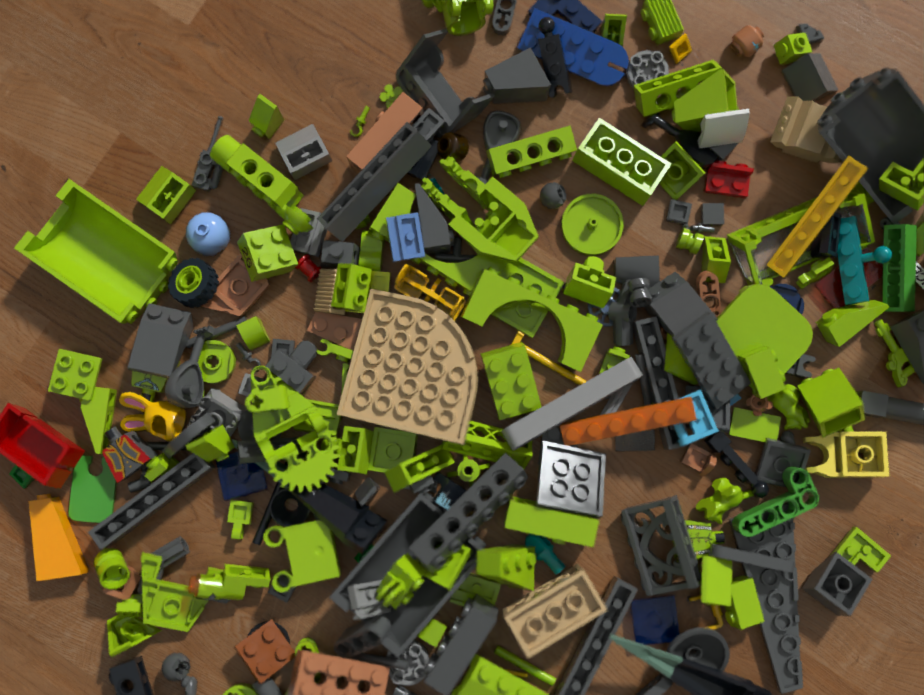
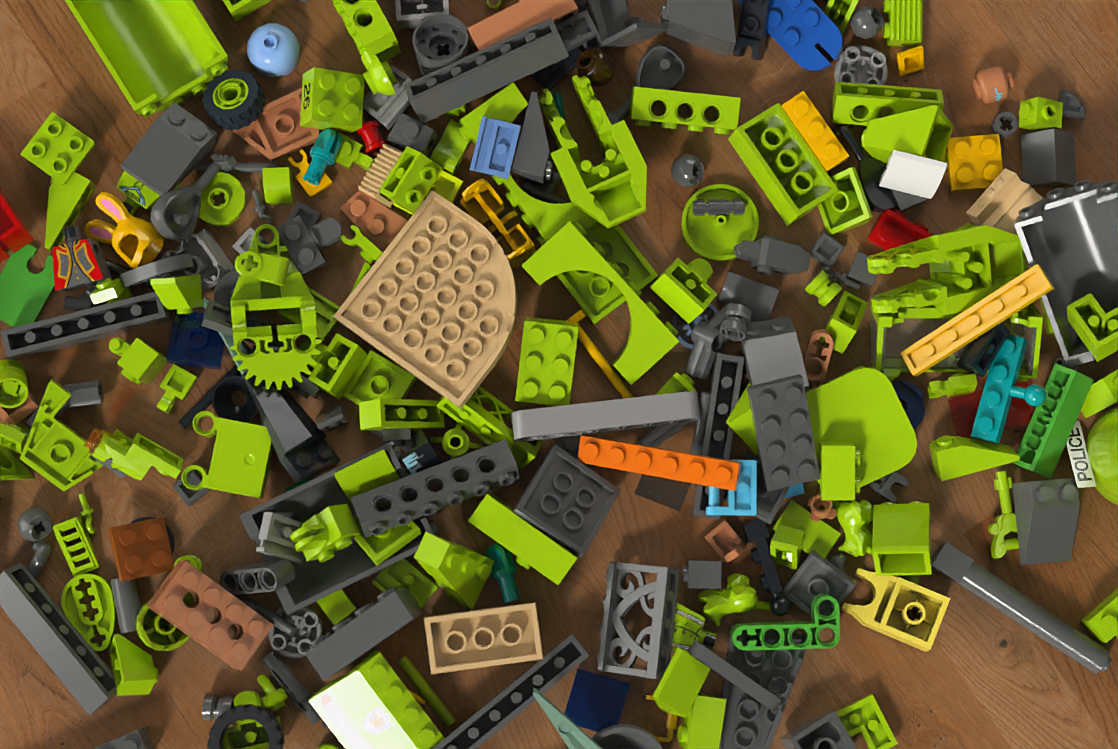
camera: 20 degrees right, 0 degrees up
none -> lime slope [52,517,101,577]
none -> lime hand [79,493,97,534]
none -> lime brick [109,338,169,385]
none -> yellow plate [288,149,333,199]
none -> teal arm [303,128,342,186]
none -> lime slope [334,449,402,505]
none -> lime plate [335,133,374,171]
none -> dark grey wheel [412,14,472,76]
none -> dark grey brick [682,561,722,589]
none -> dark grey axle [692,199,745,216]
none -> dark grey hinge [733,235,811,275]
none -> lime slope [770,525,805,570]
none -> yellow brick [781,91,849,174]
none -> dark grey piece [850,5,884,39]
none -> lime connector [866,223,1027,315]
none -> yellow plate [946,134,1003,192]
none -> dark grey bush [992,112,1018,138]

